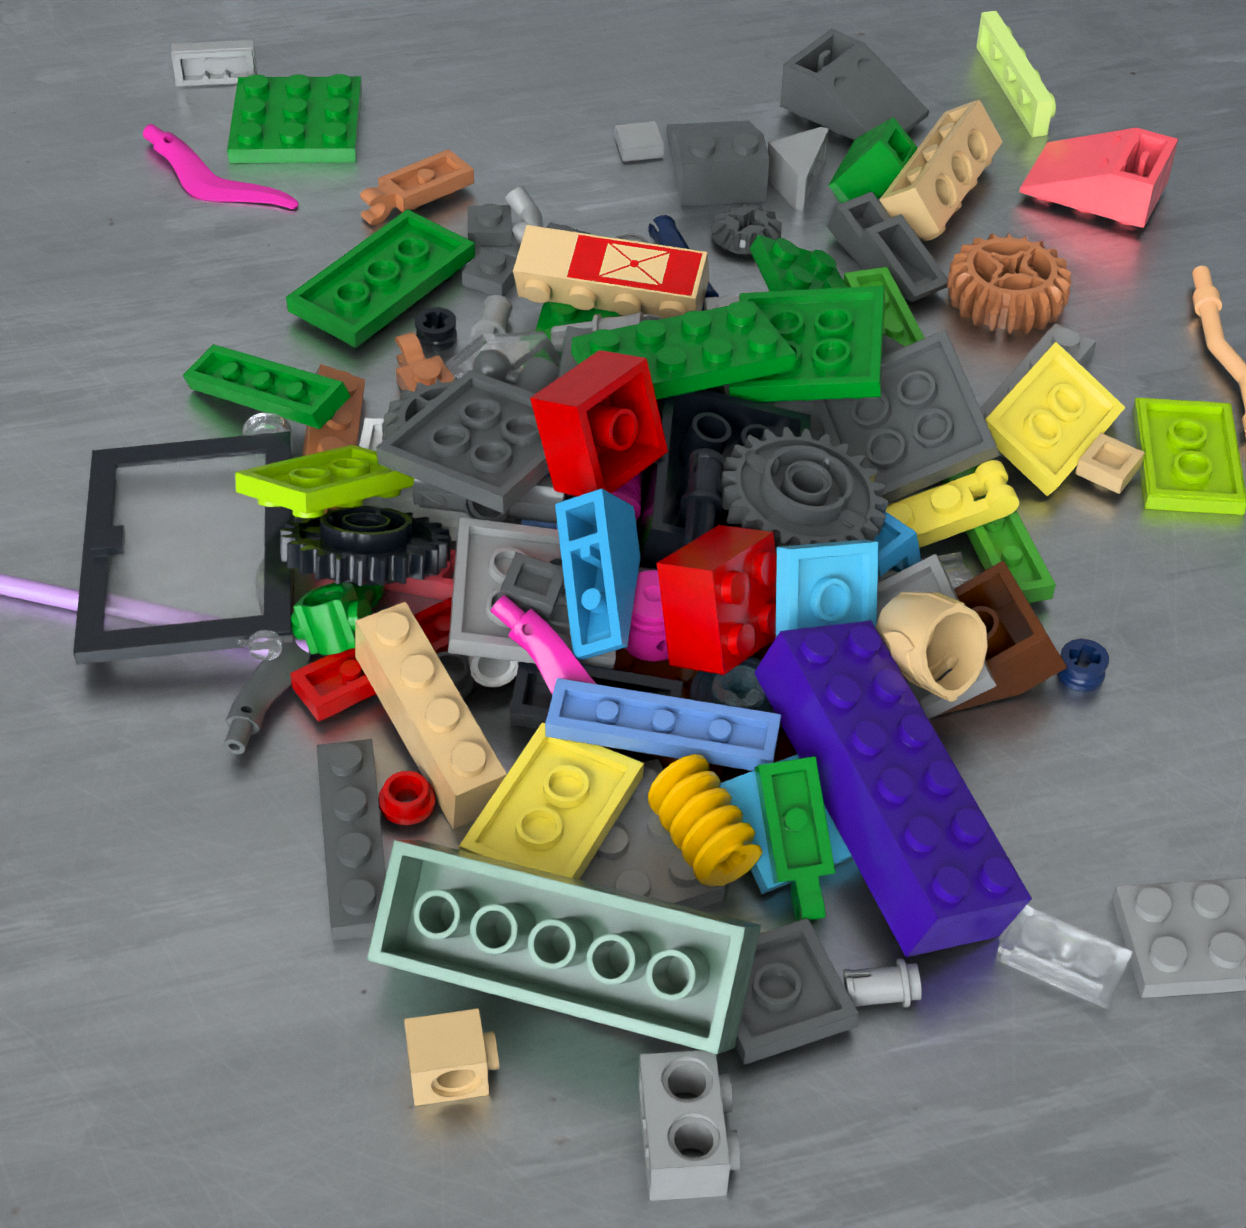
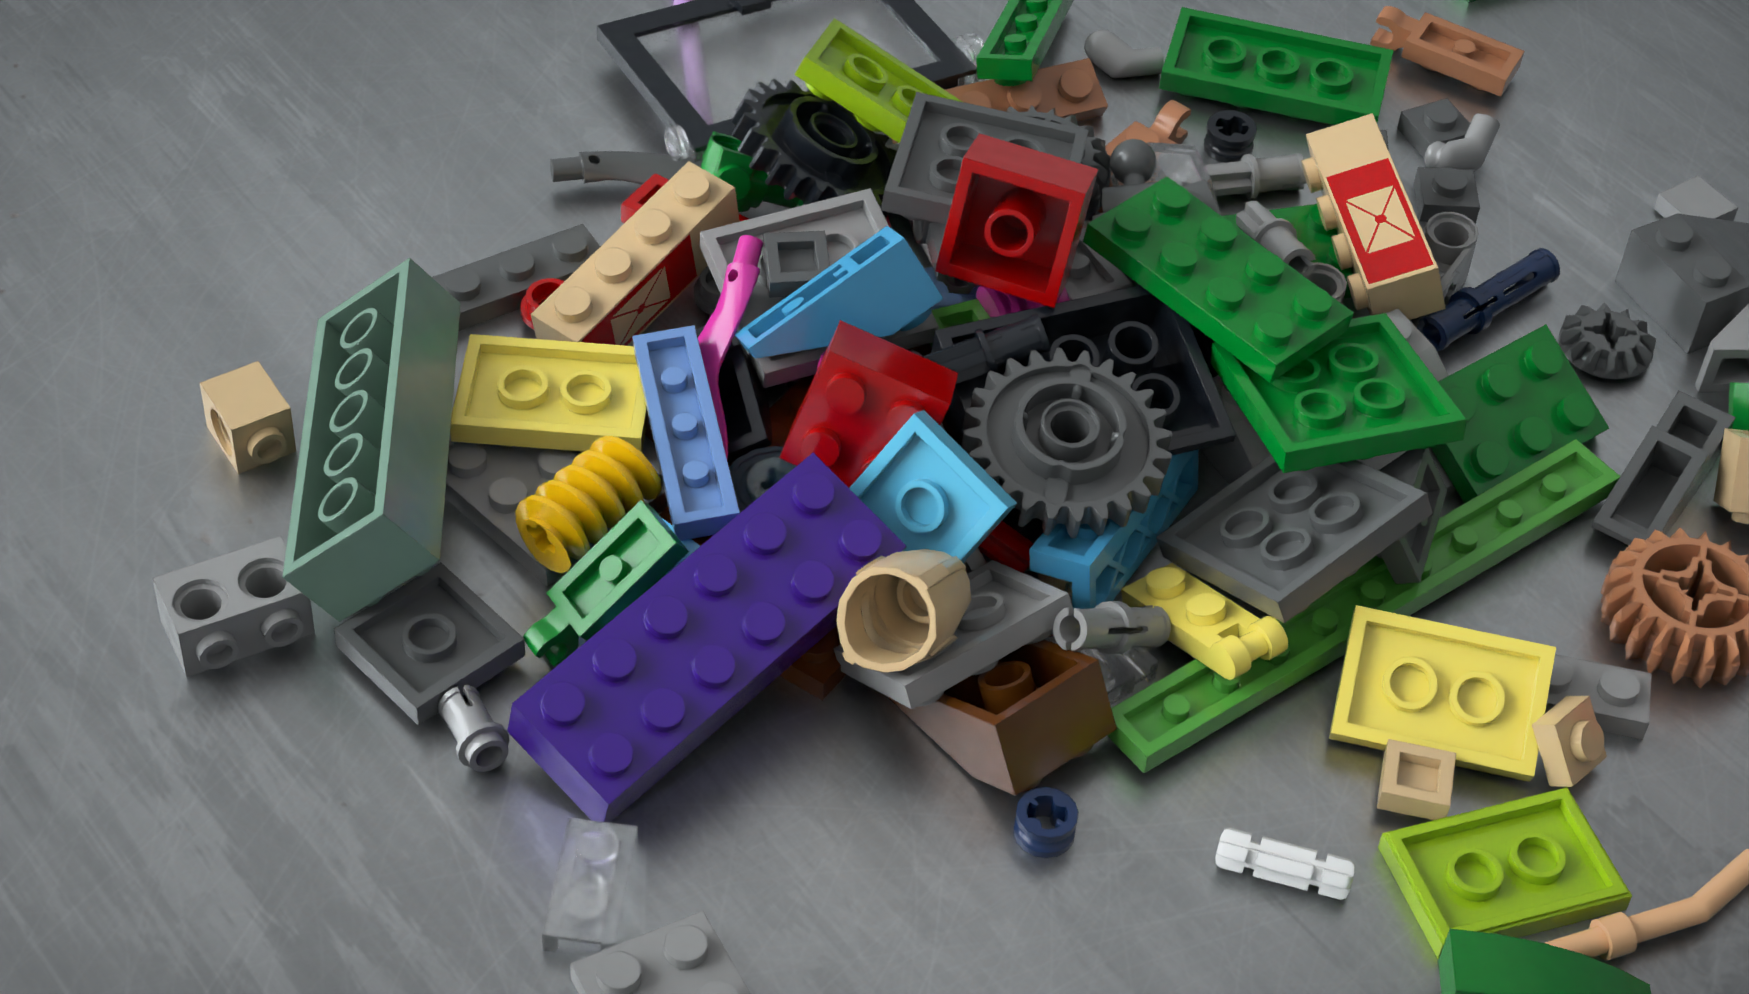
camera: 65 degrees right, 0 degrees up
none -> light grey pin [1053,601,1171,655]
none -> light grey arm [1084,30,1164,78]
none -> white axle [1215,828,1355,900]
none -> tan plate [1532,696,1607,787]

